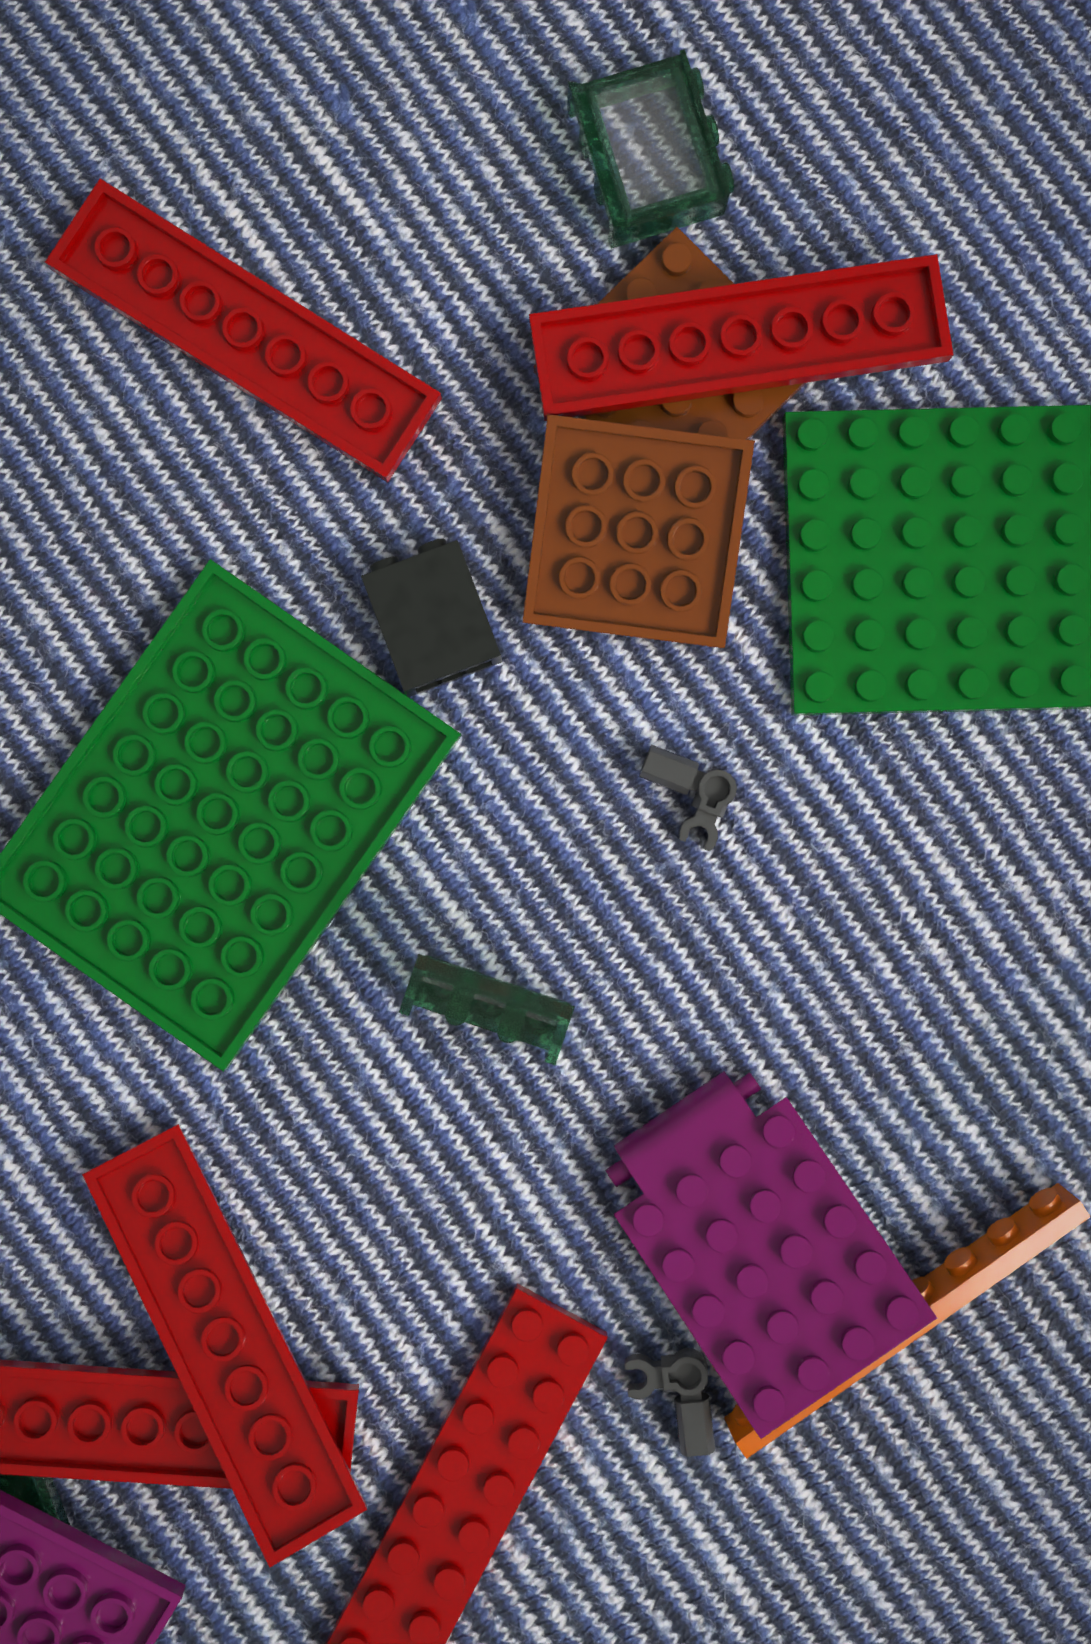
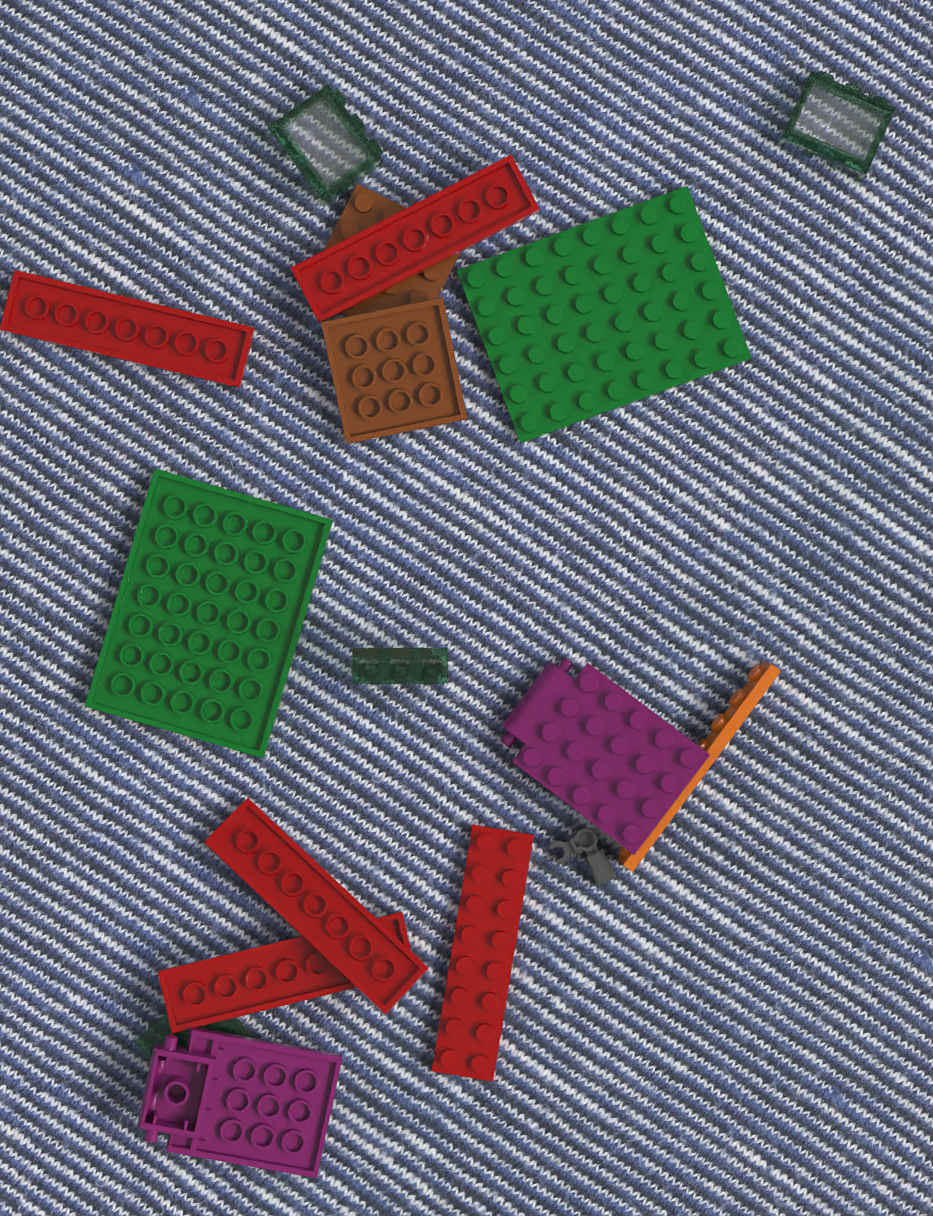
camera: 15 degrees left, 0 degrees up
pearl dark grey brick [361,538,502,697] -> none
dark grey bar [639,744,737,851] -> none

